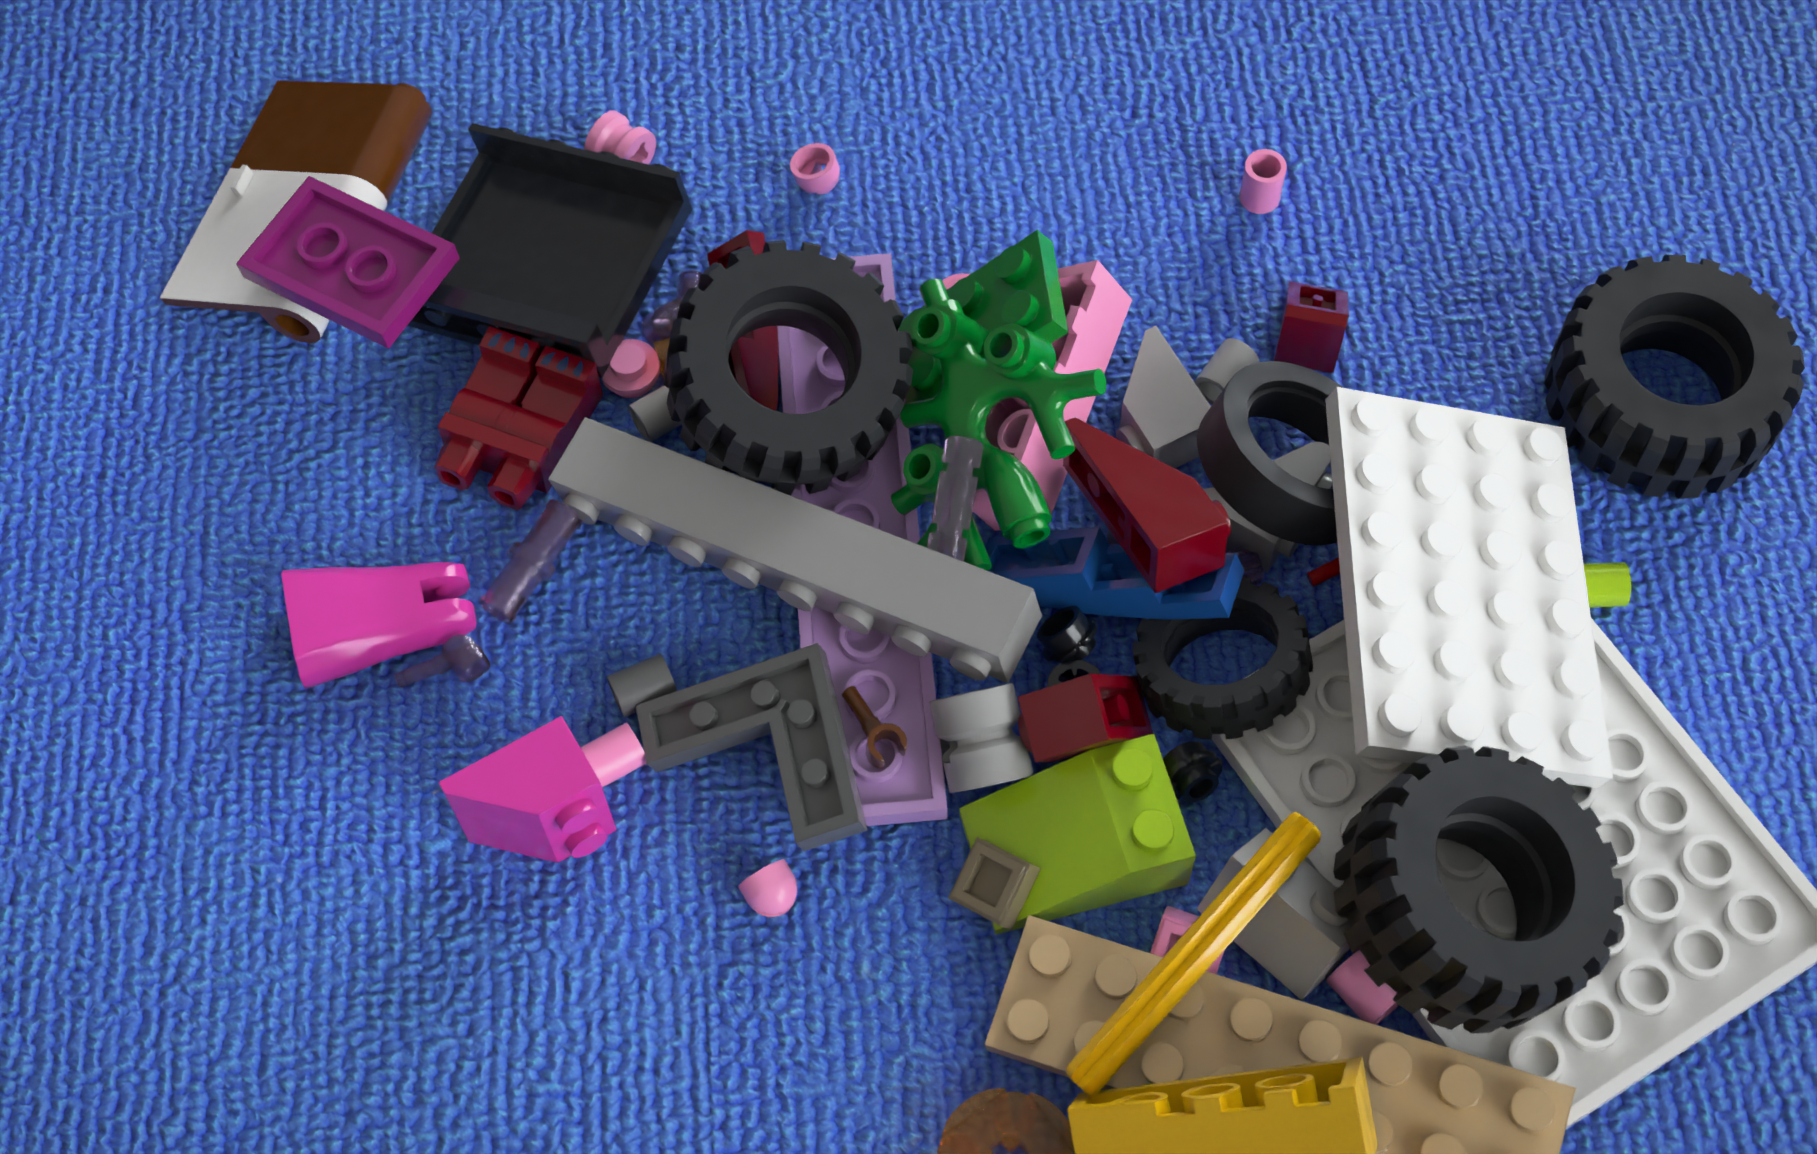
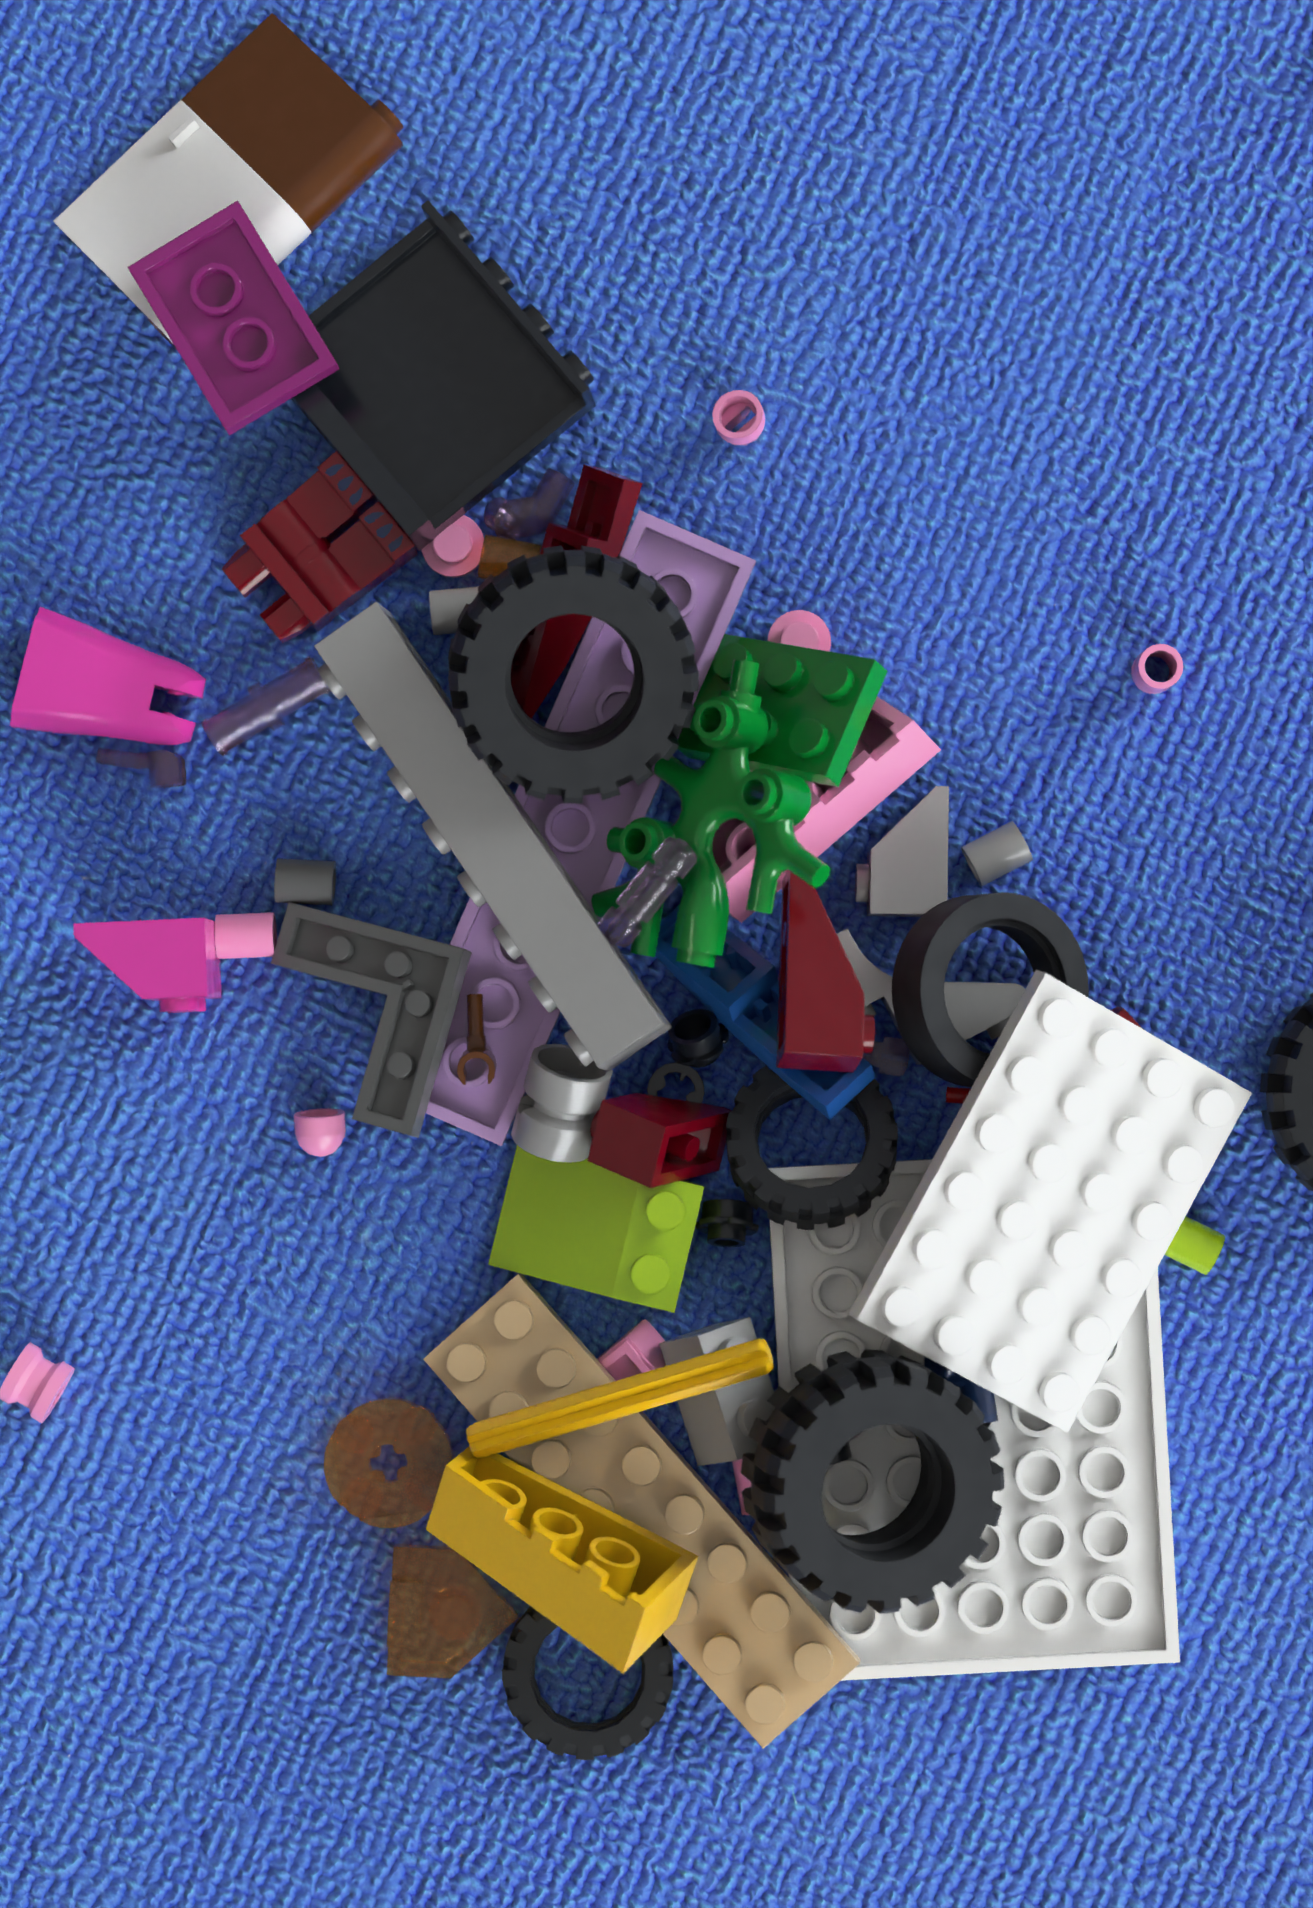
camera: 25 degrees right, 25 degrees up
bright pink wheel [584,111,657,165] -> none
dark tan tile [948,837,1041,930] -> none
dark red slope [1274,281,1349,373] -> none

